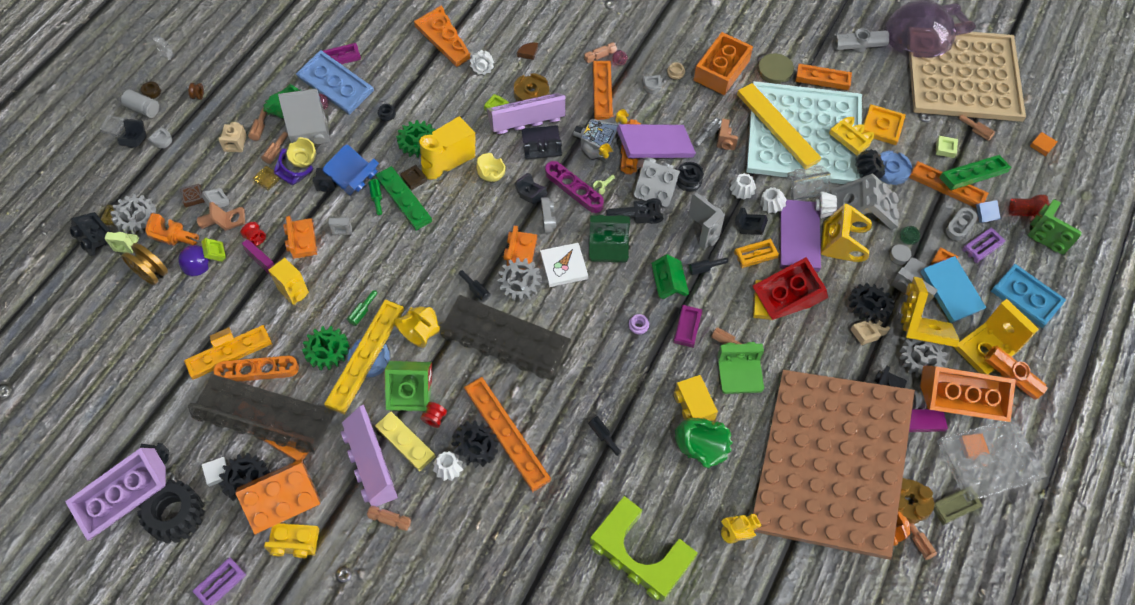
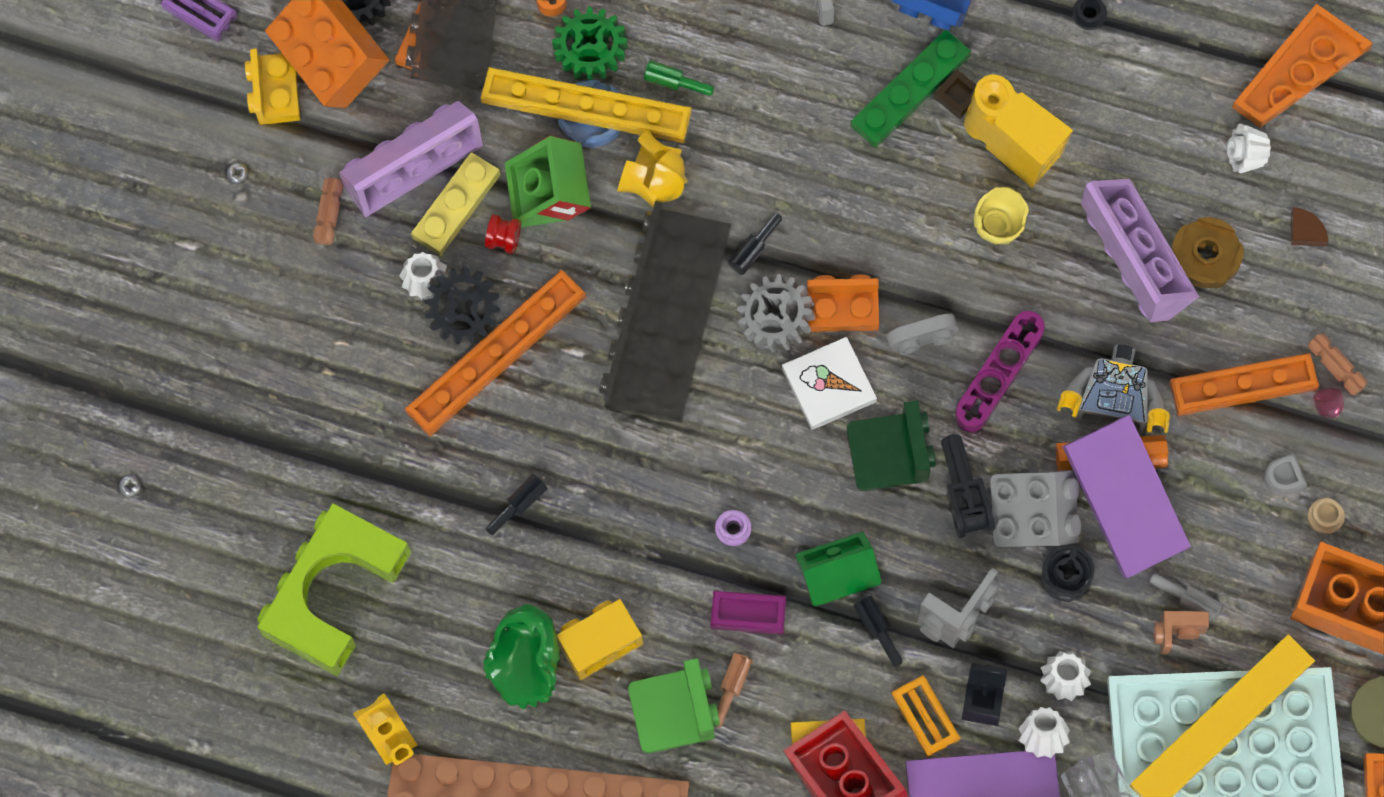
camera: 85 degrees right, 10 degrees up
green axle [368,179,382,216] -> none
green gear [396,120,436,158] -> none
lime tile [484,94,509,111] -> none
black bracket [514,173,548,204] -> none
black hinge [521,125,562,159] -> none
yellowish green hand [593,175,615,194] -> none

